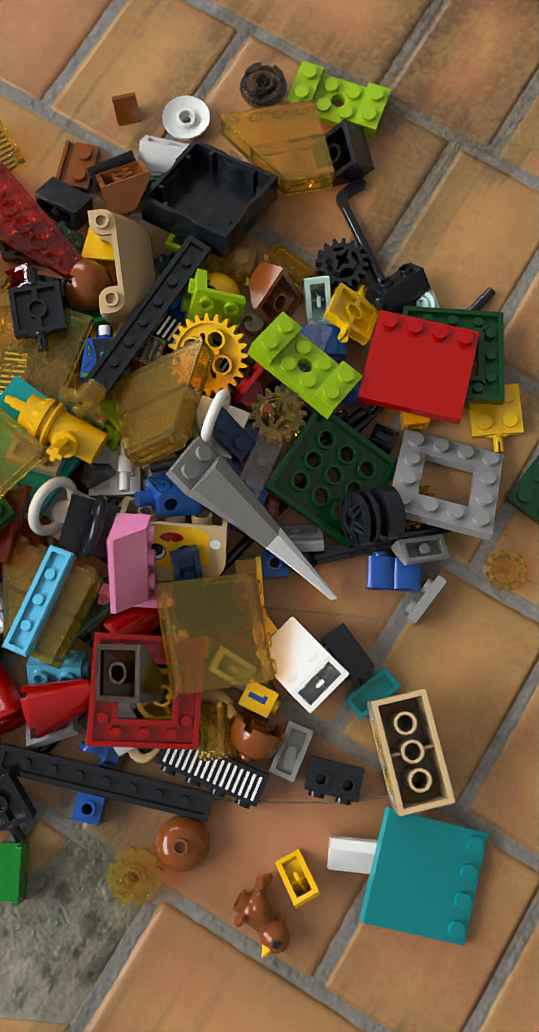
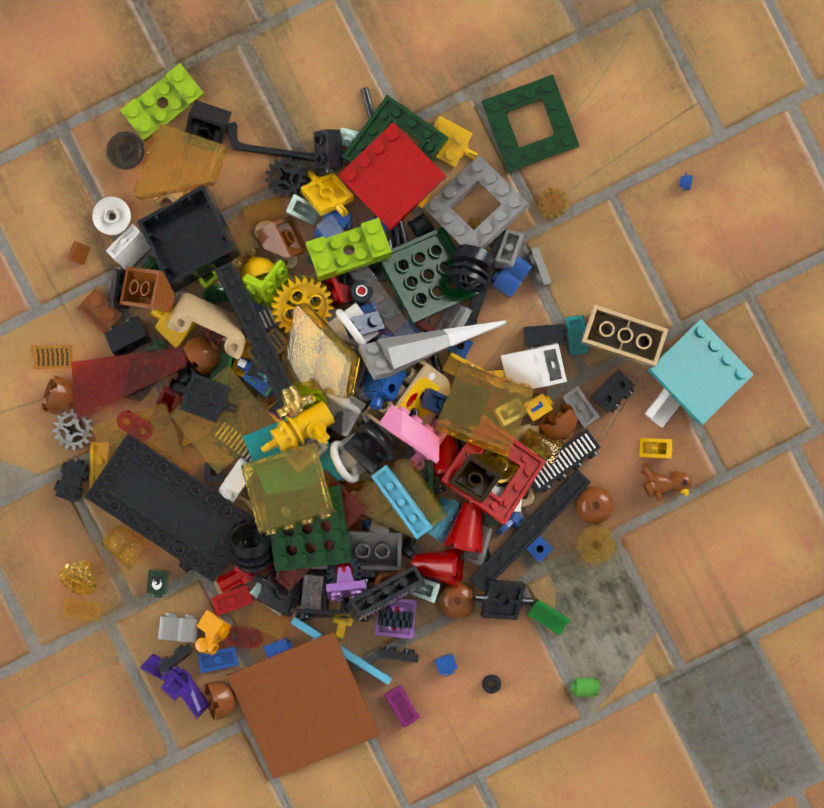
camera: 55 degrees left, 10 degrees up
clear yellow gear [250,386,307,444] -> none

